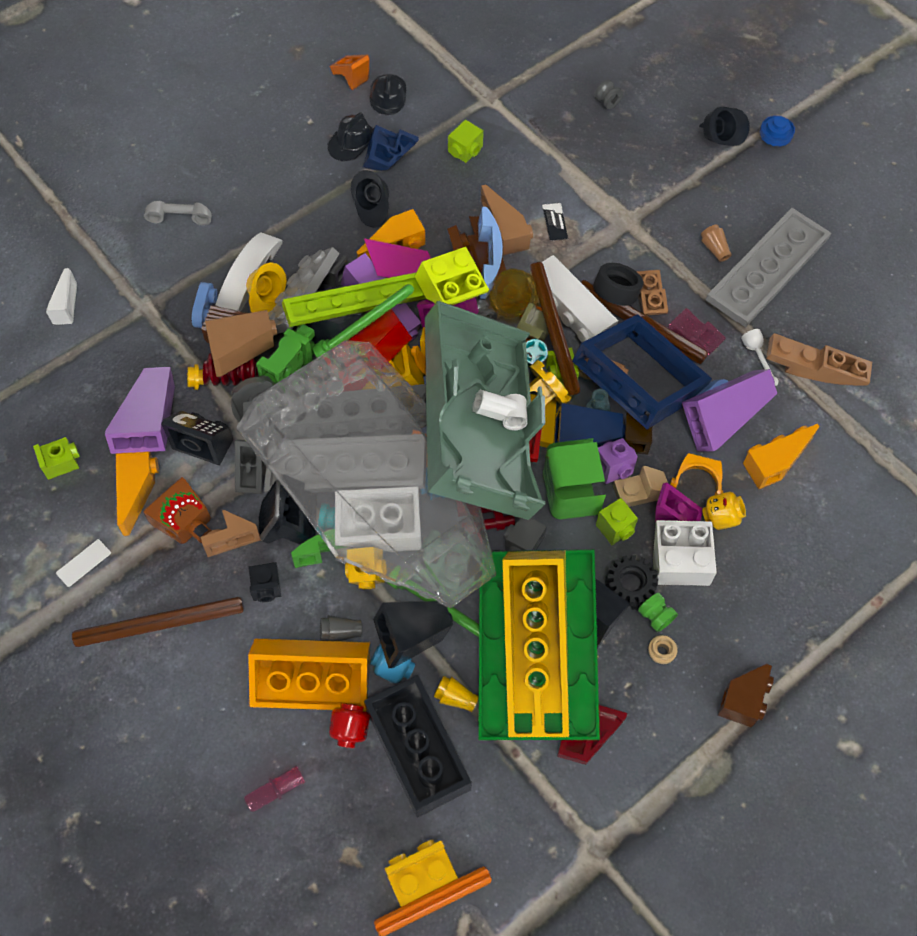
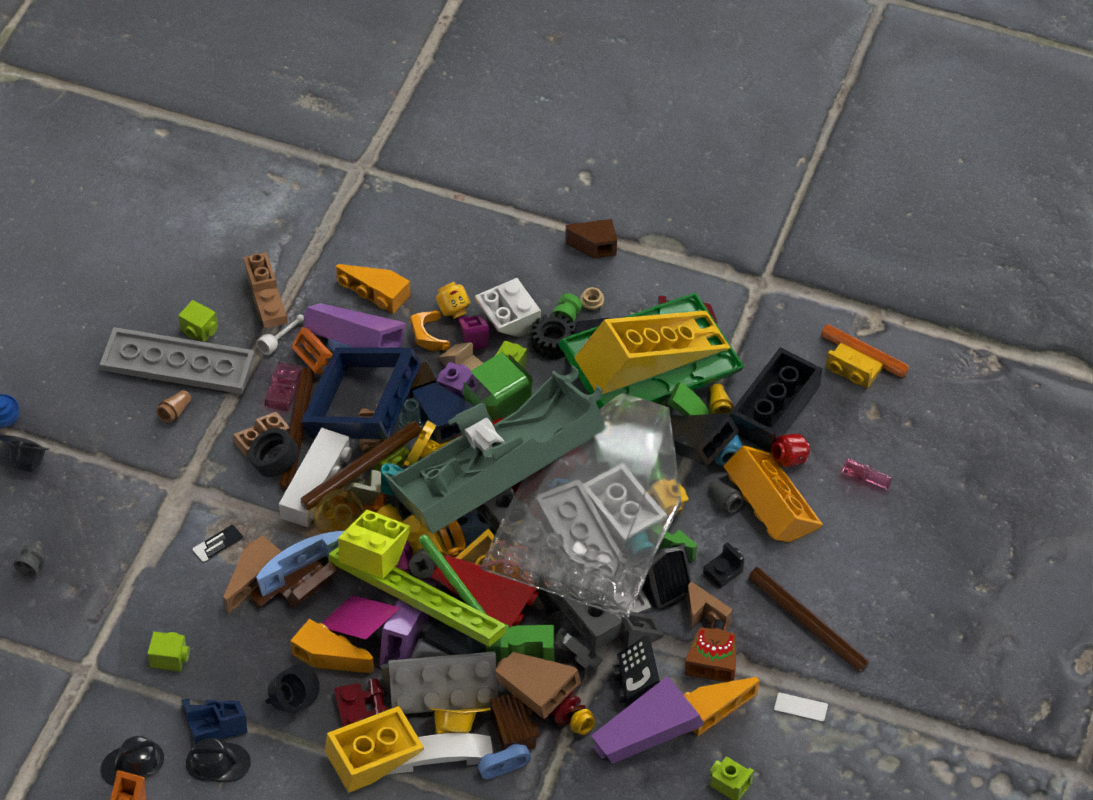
camera: 120 degrees left, 10 degrees down
none -> lime brick [178,300,218,342]
none -> orange tile [291,327,333,374]
none -> yellow slope [324,706,424,793]
none -> dark red plate [334,678,388,727]
none -> dark grey wheel [409,548,437,578]
none -> bright green slope [667,382,710,415]

